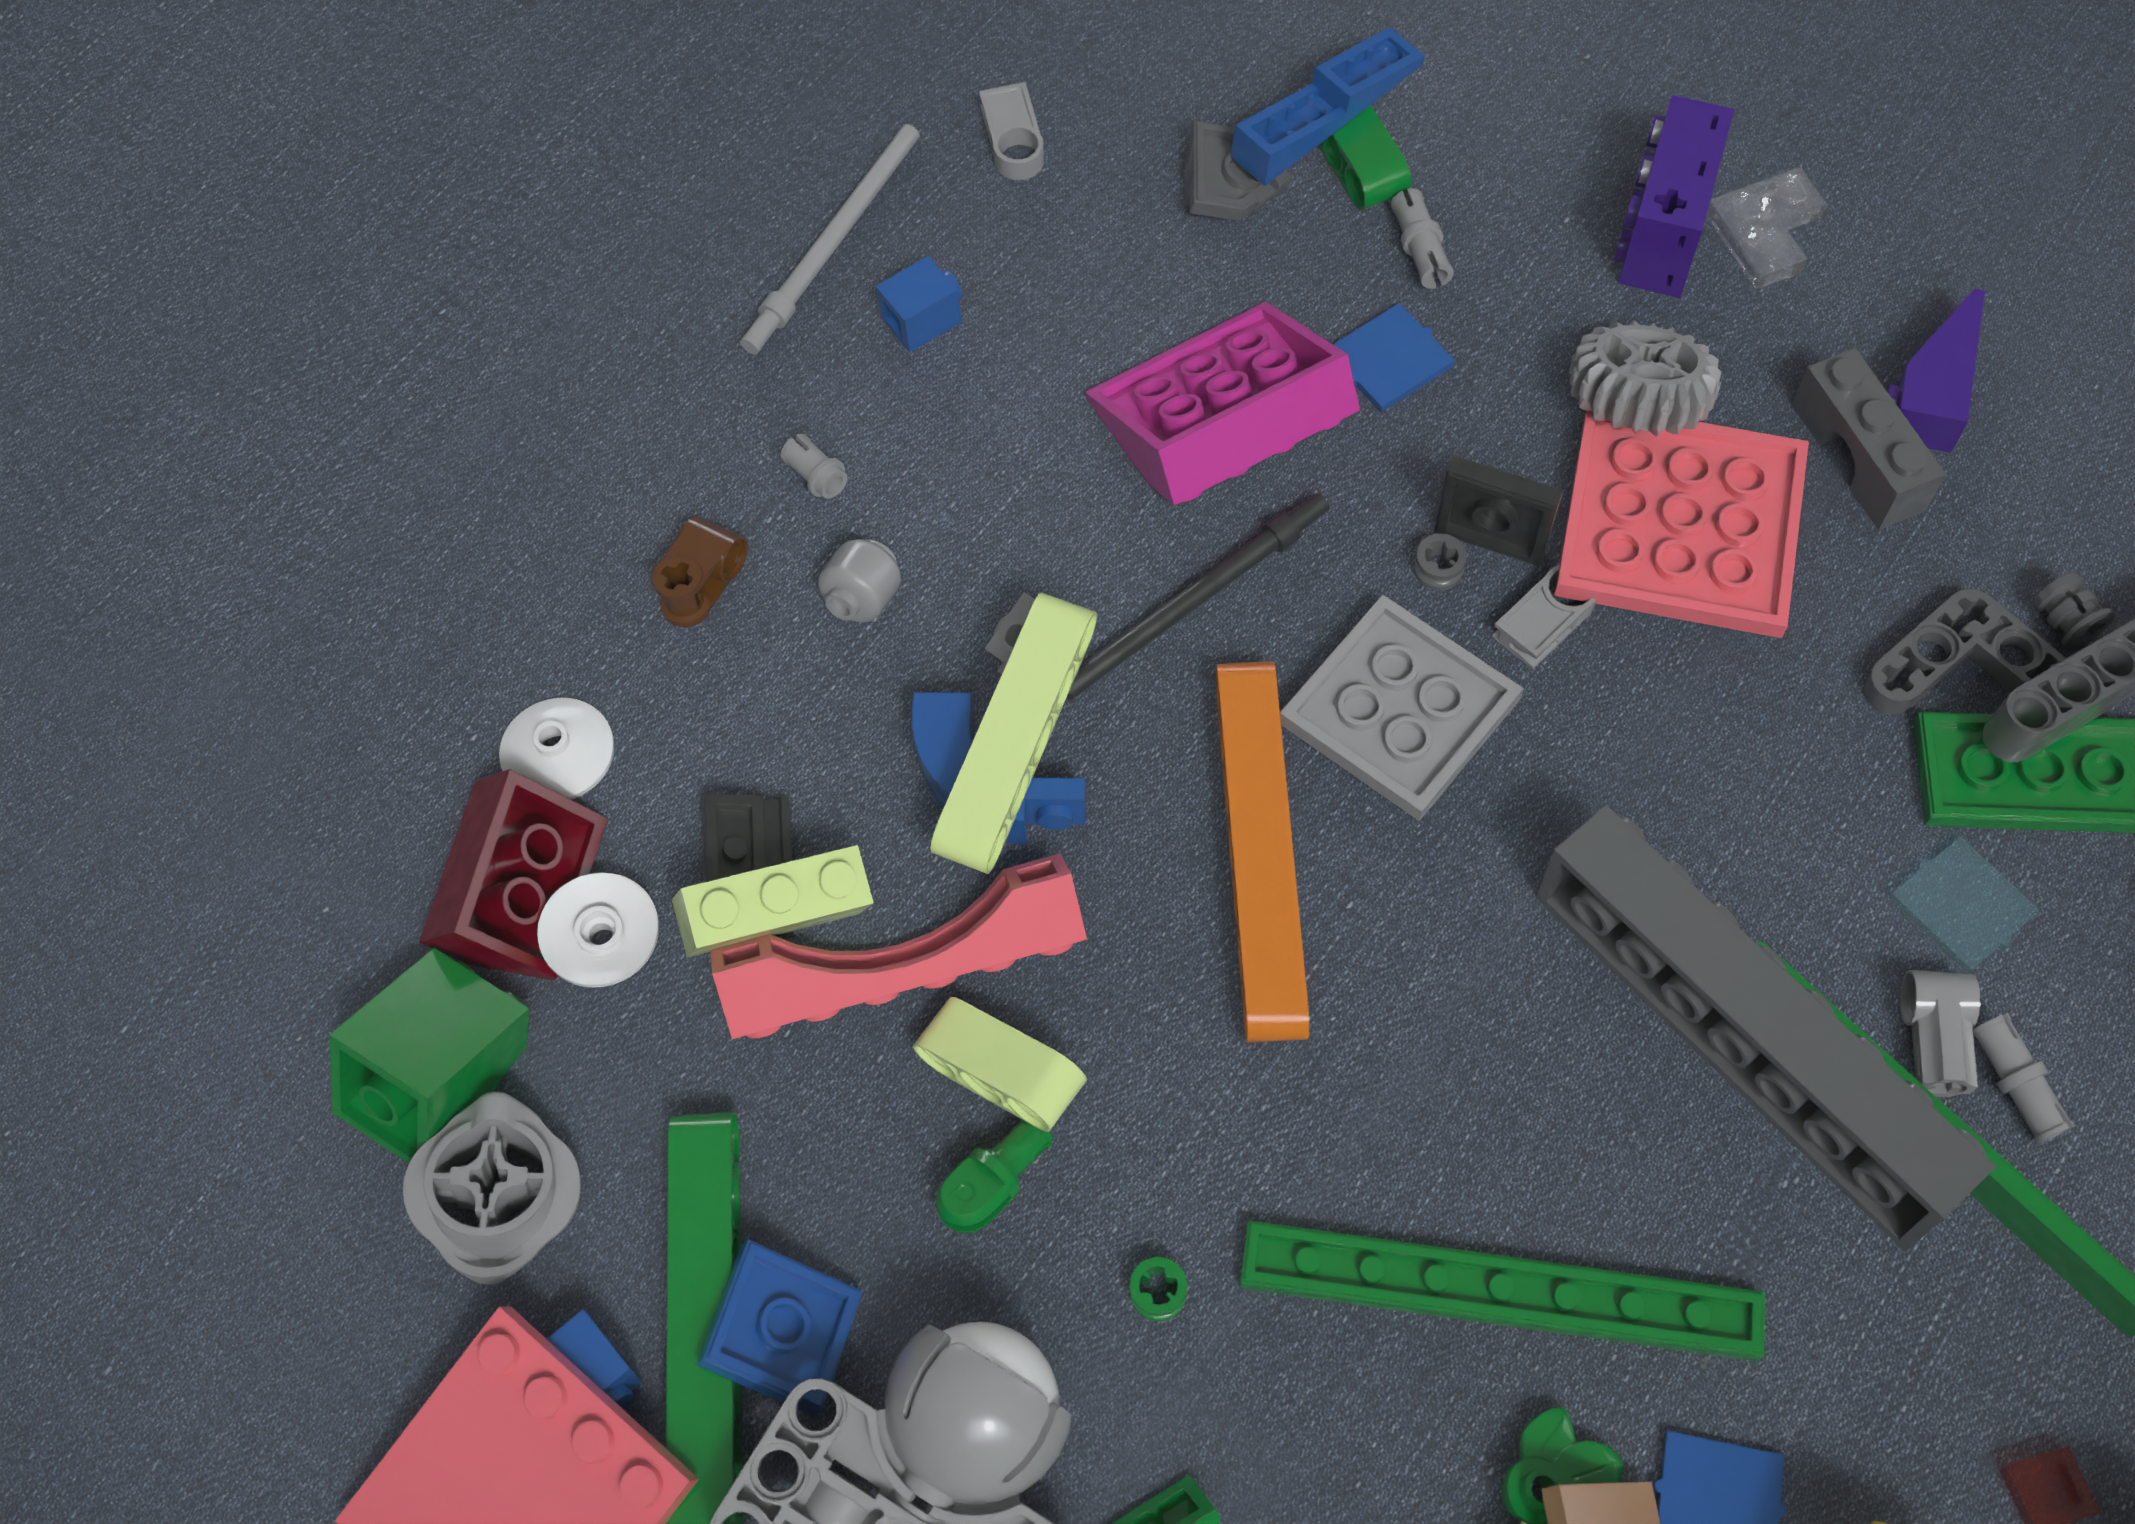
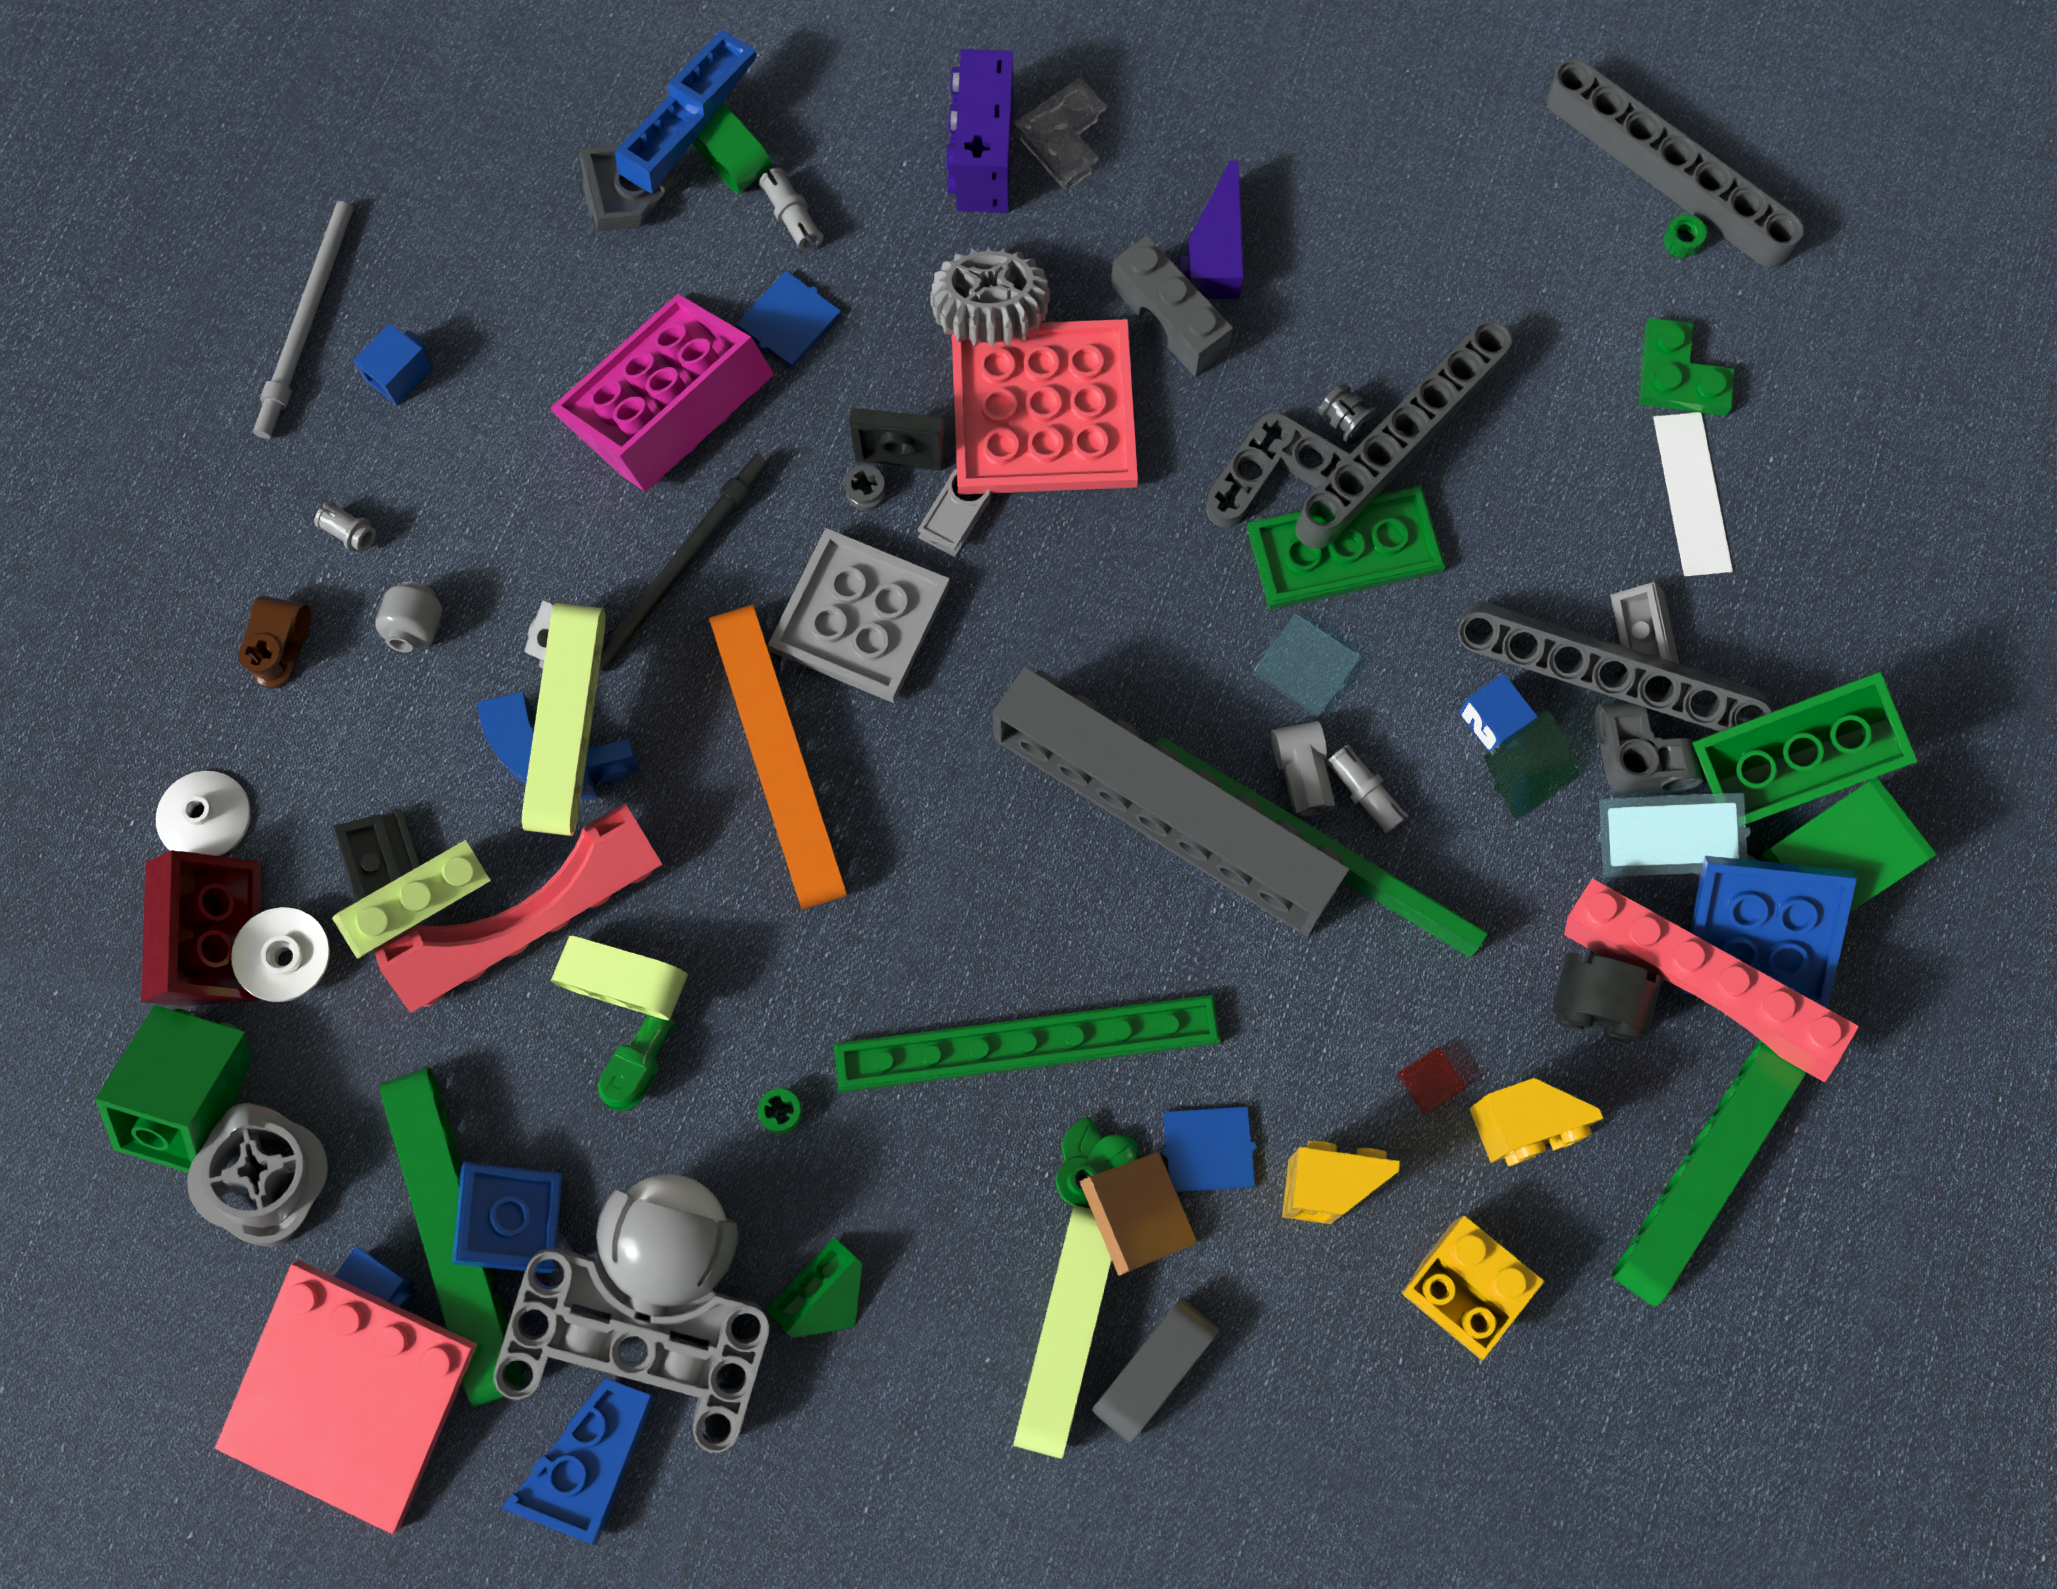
camera: 20 degrees left, 10 degrees up
light grey piece [979,82,1044,180] -> none

